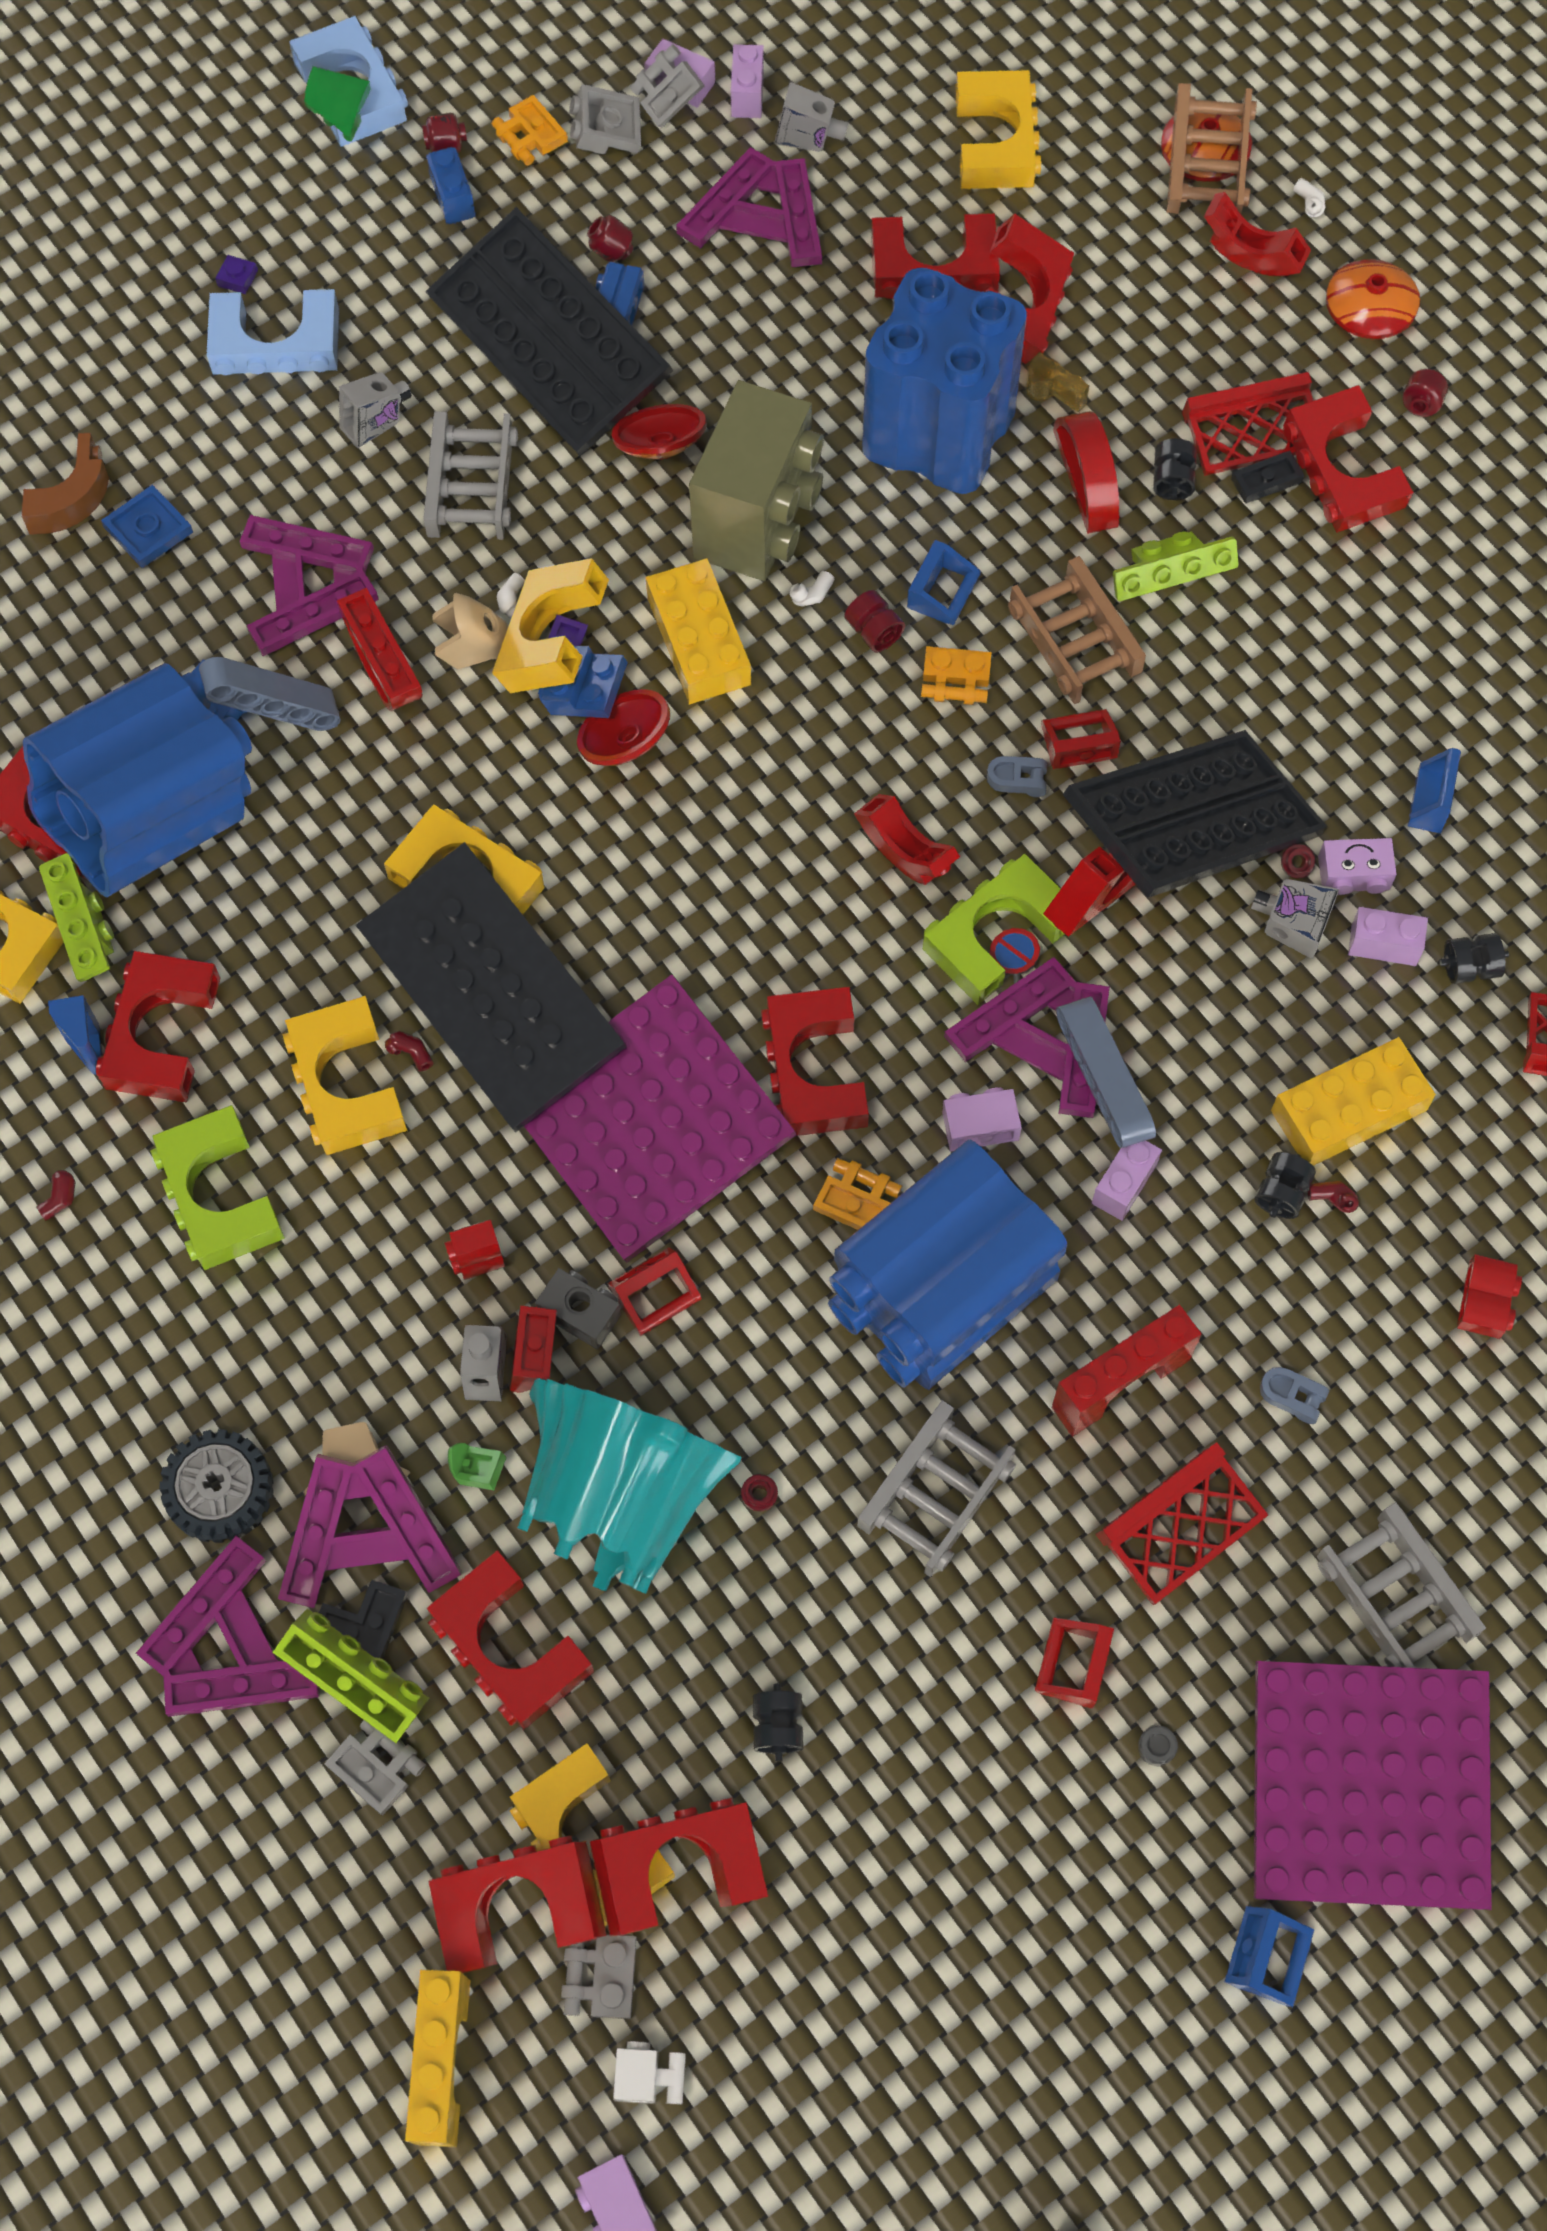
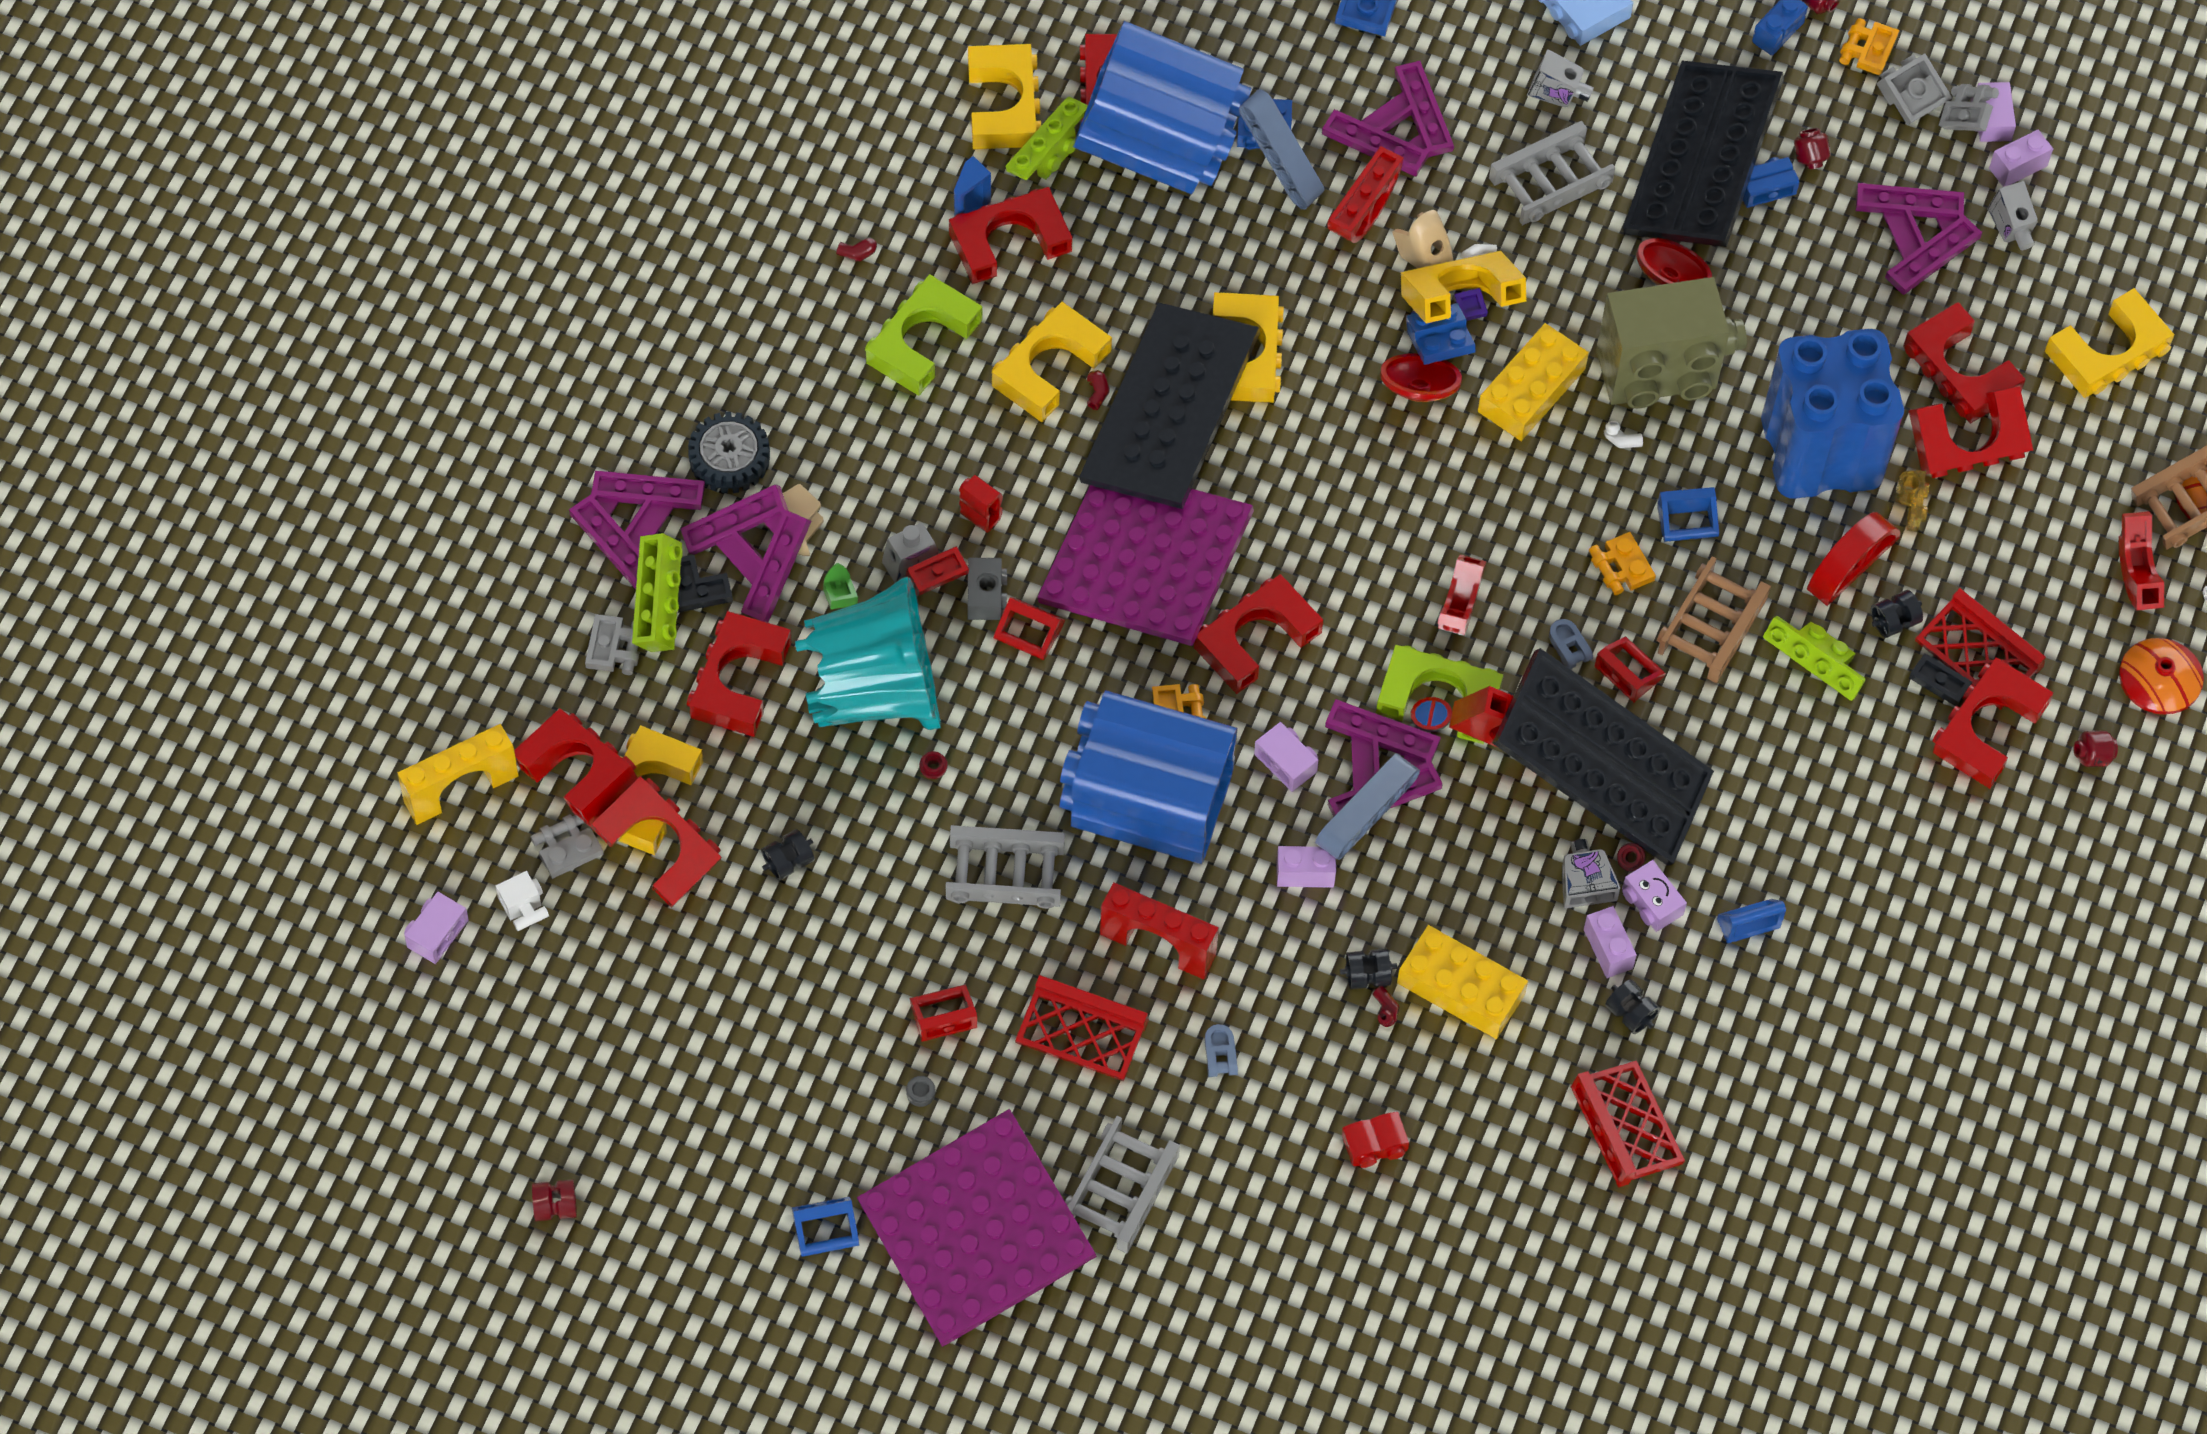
camera: 55 degrees right, 5 degrees down
dark red wheel [844,590,905,653] -> none

